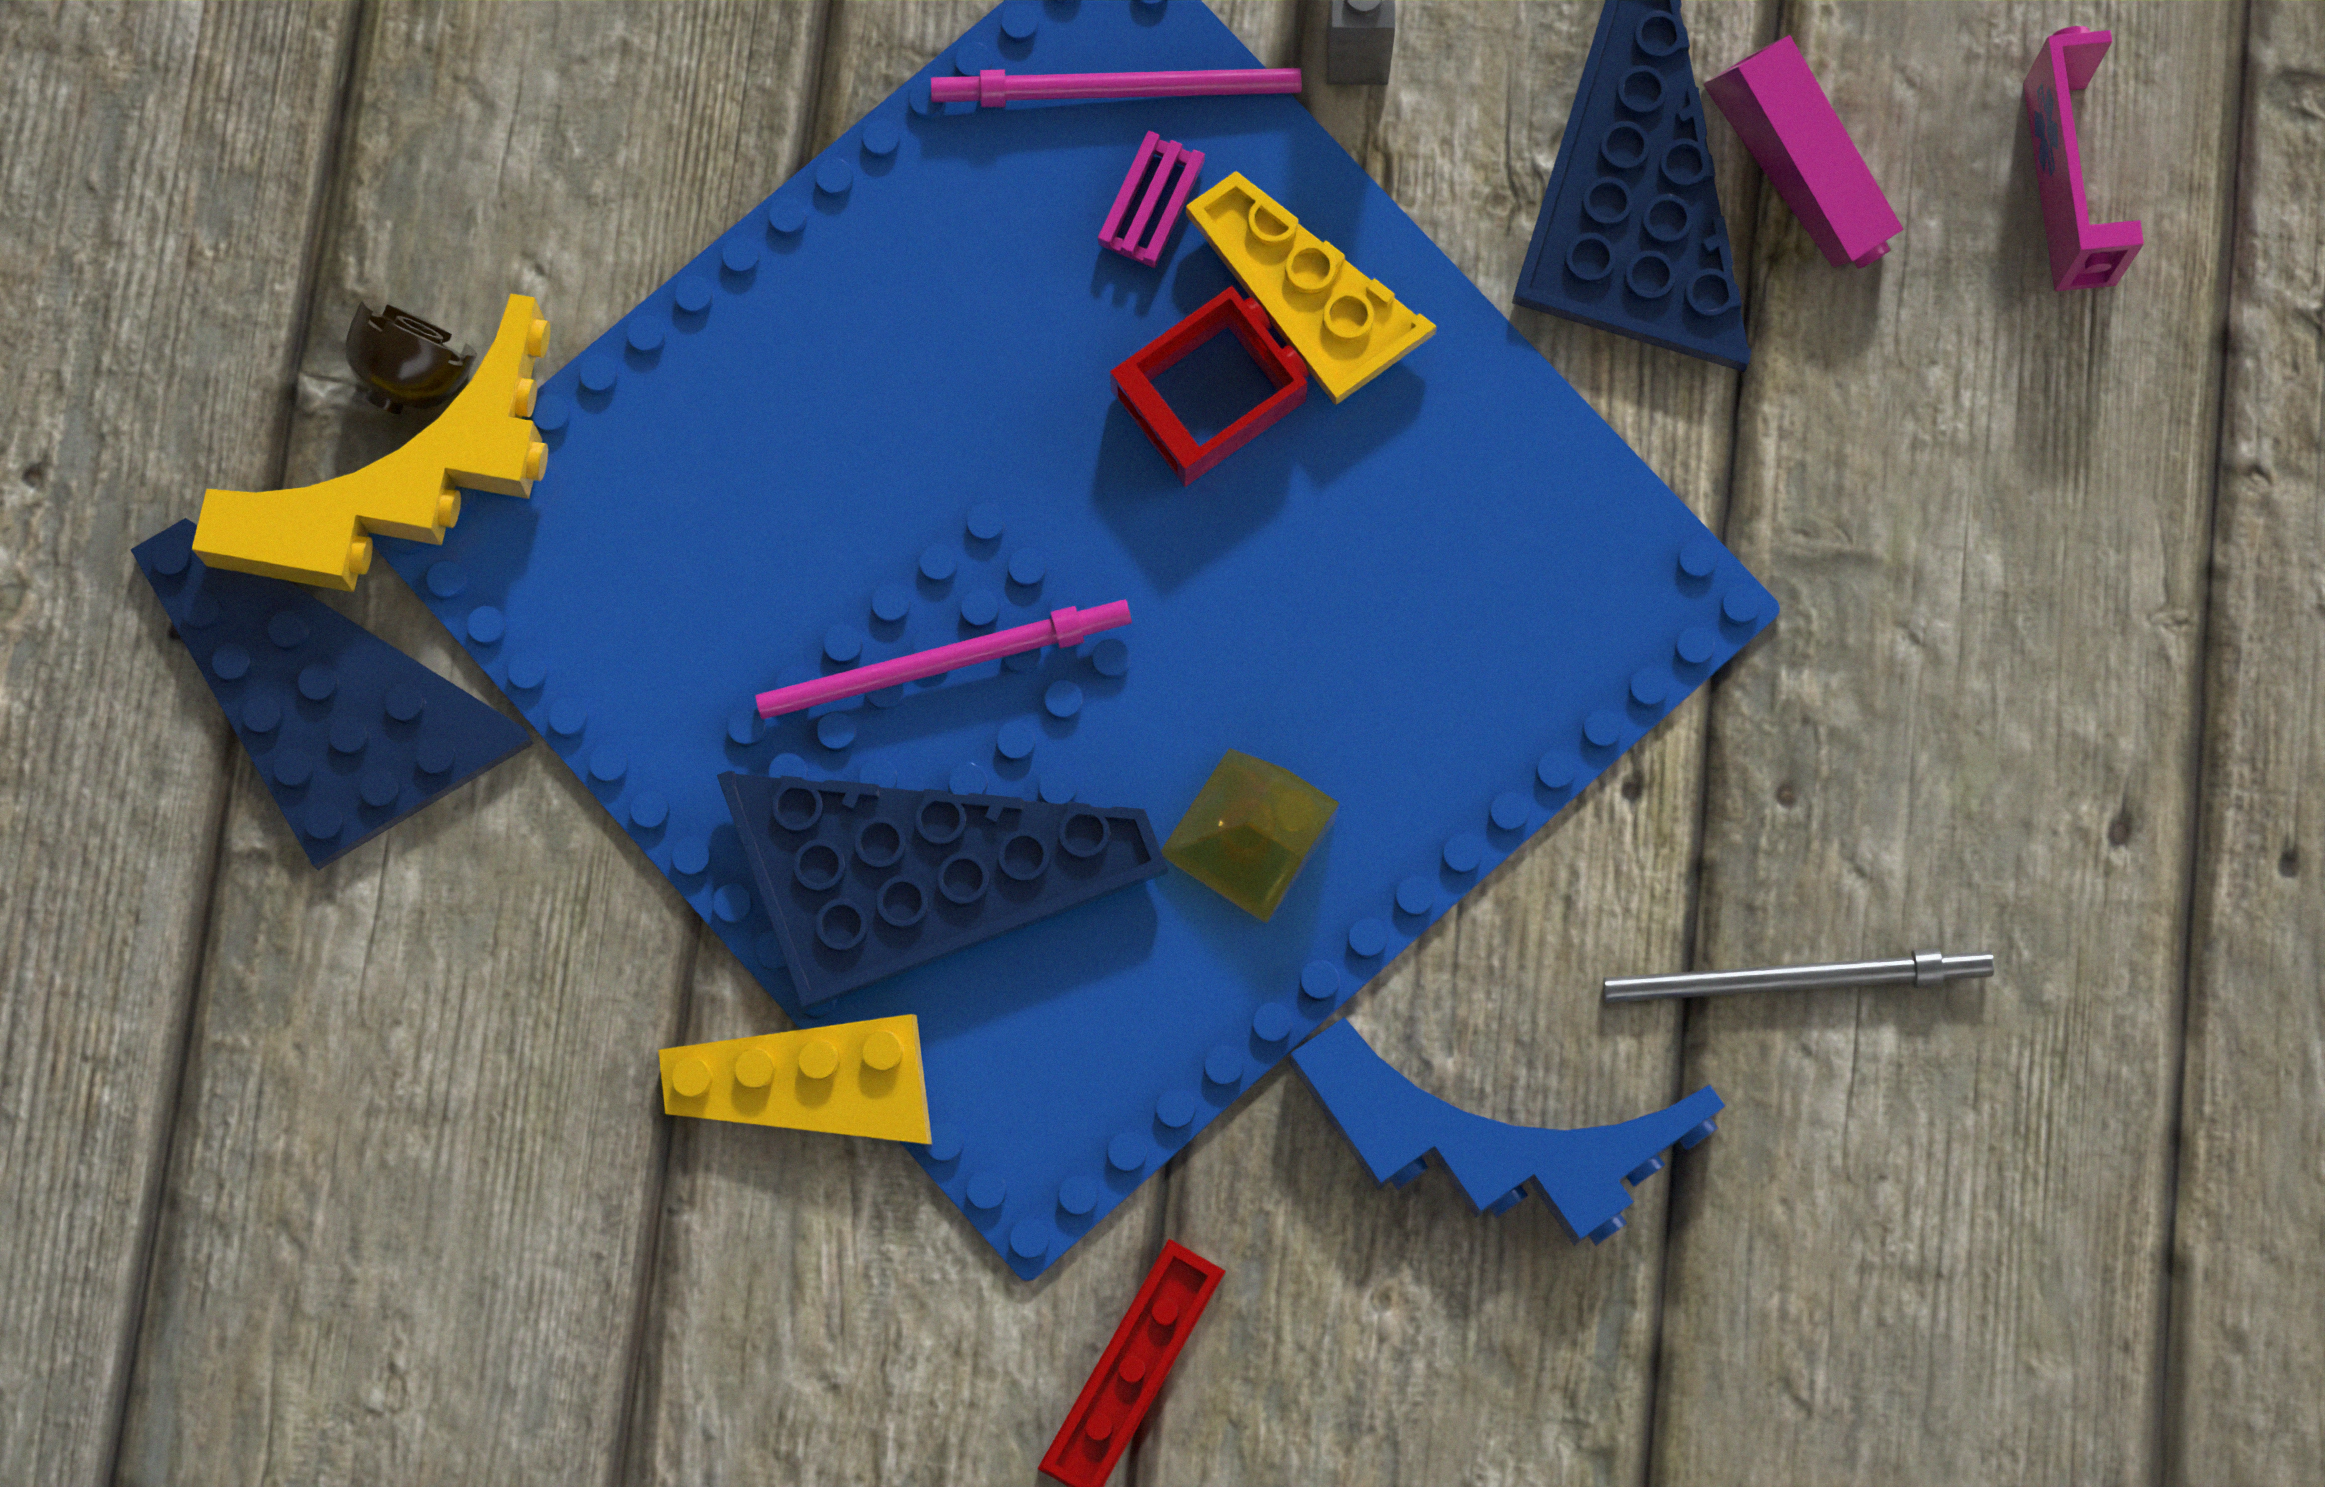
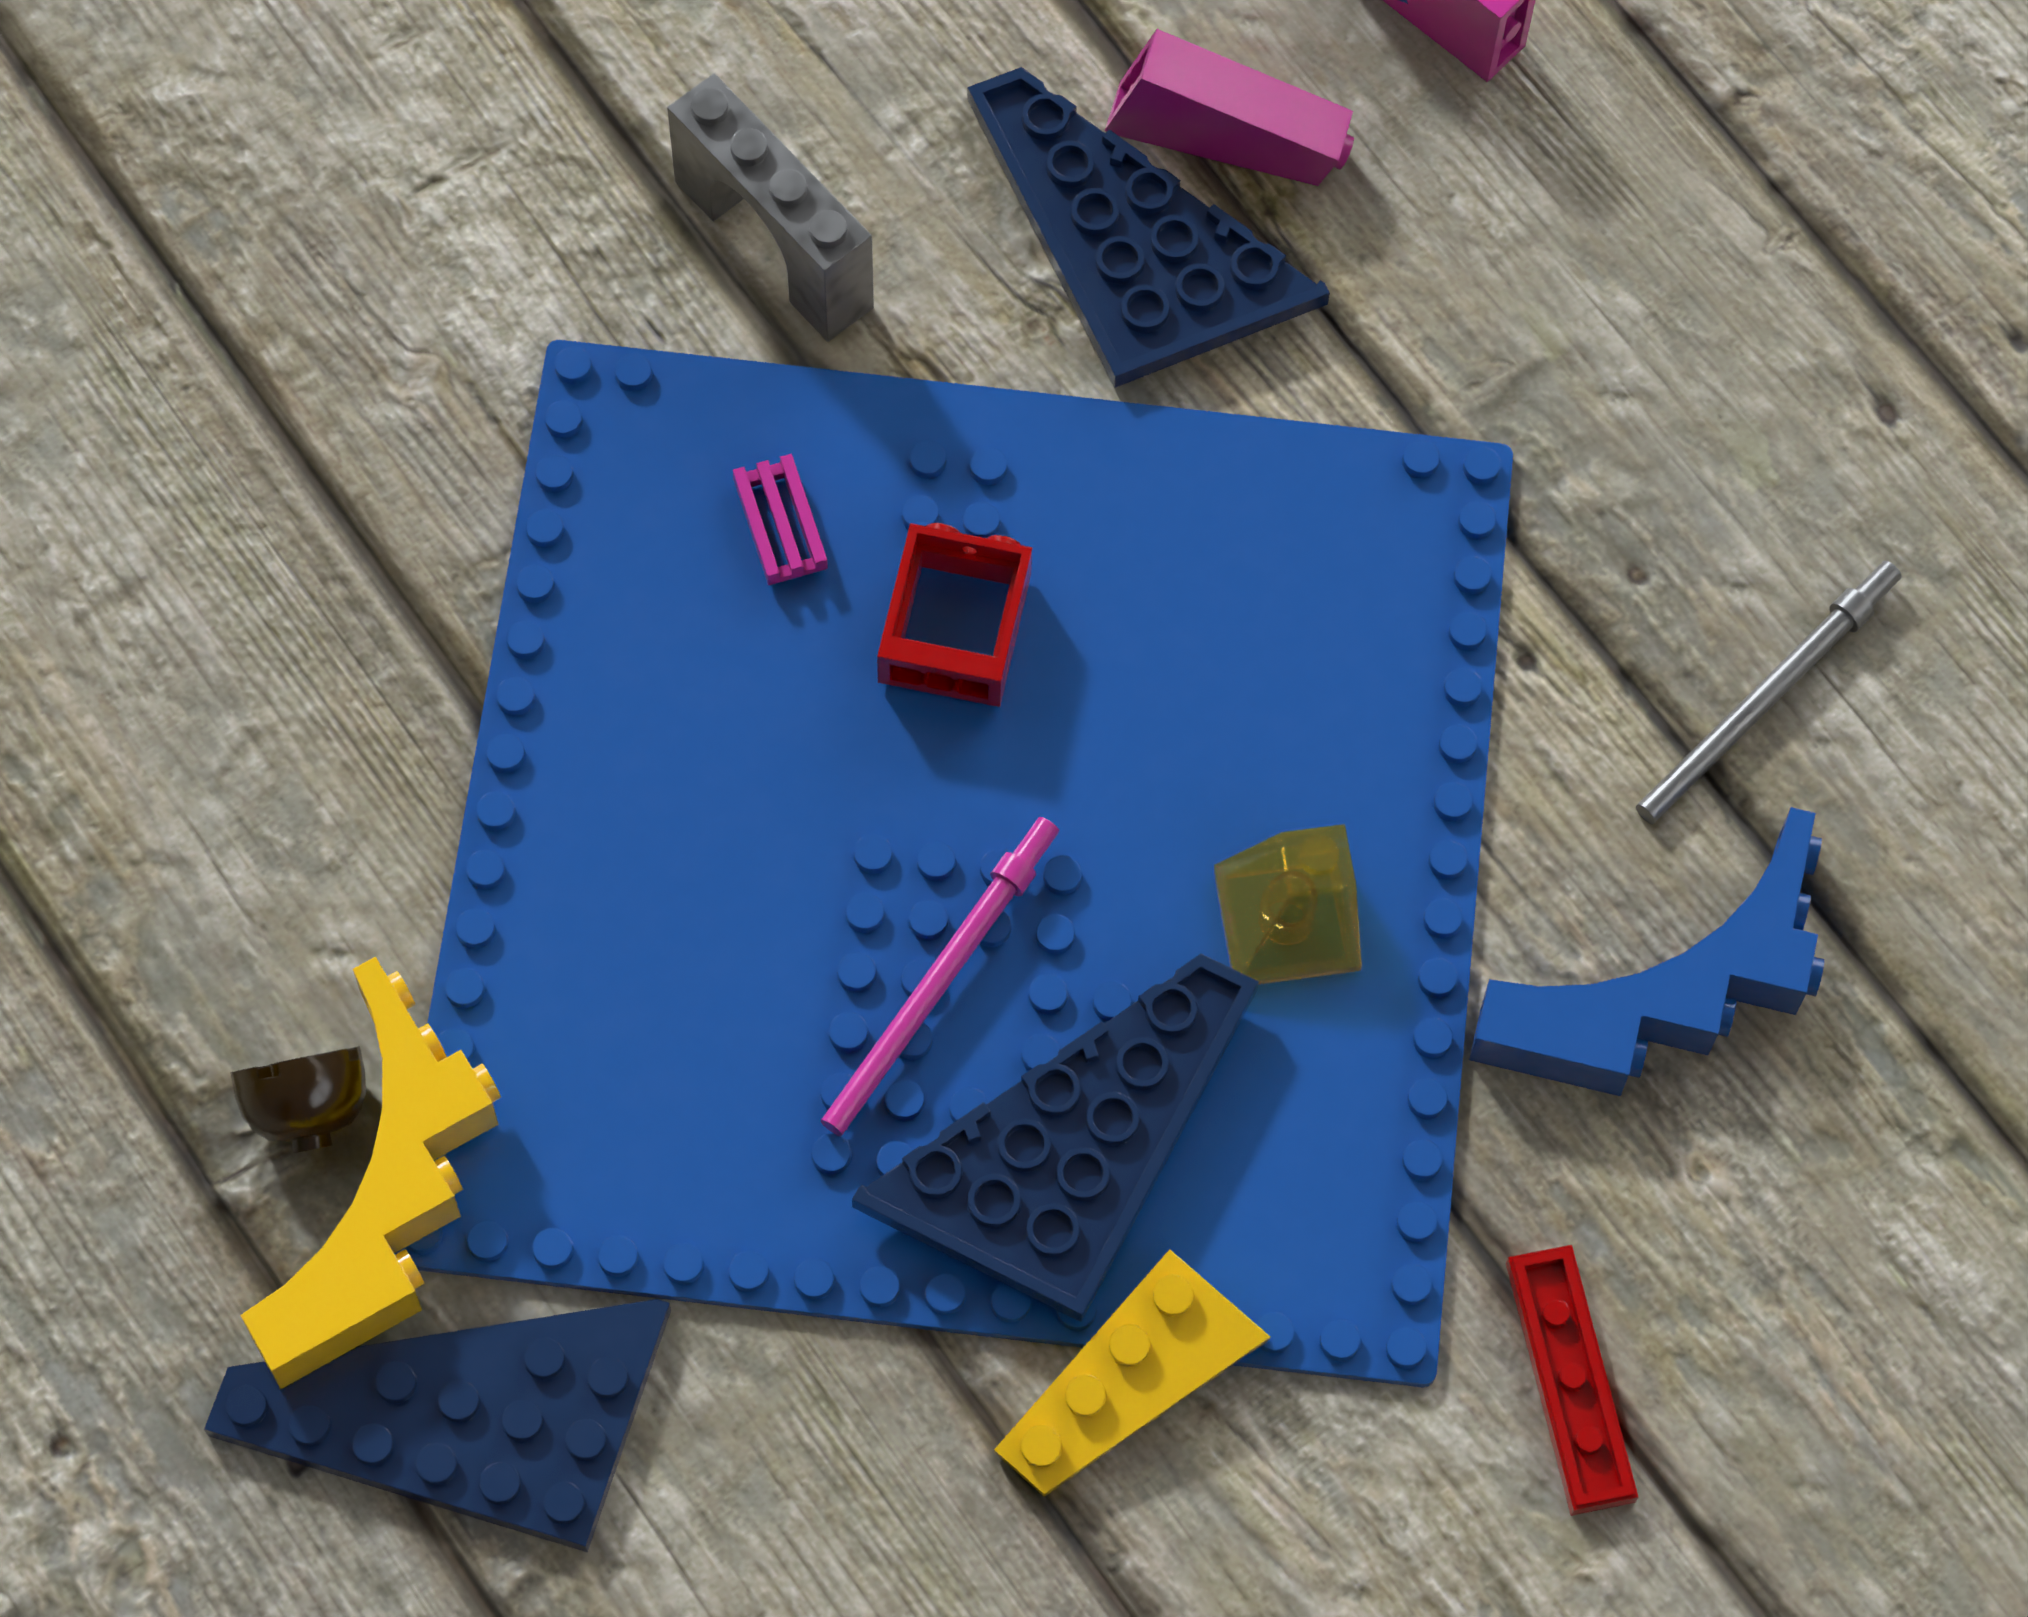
camera: 45 degrees left, 10 degrees down
dark pink bar [931,68,1302,107] -> none
yellow wing [1186,171,1437,406] -> none

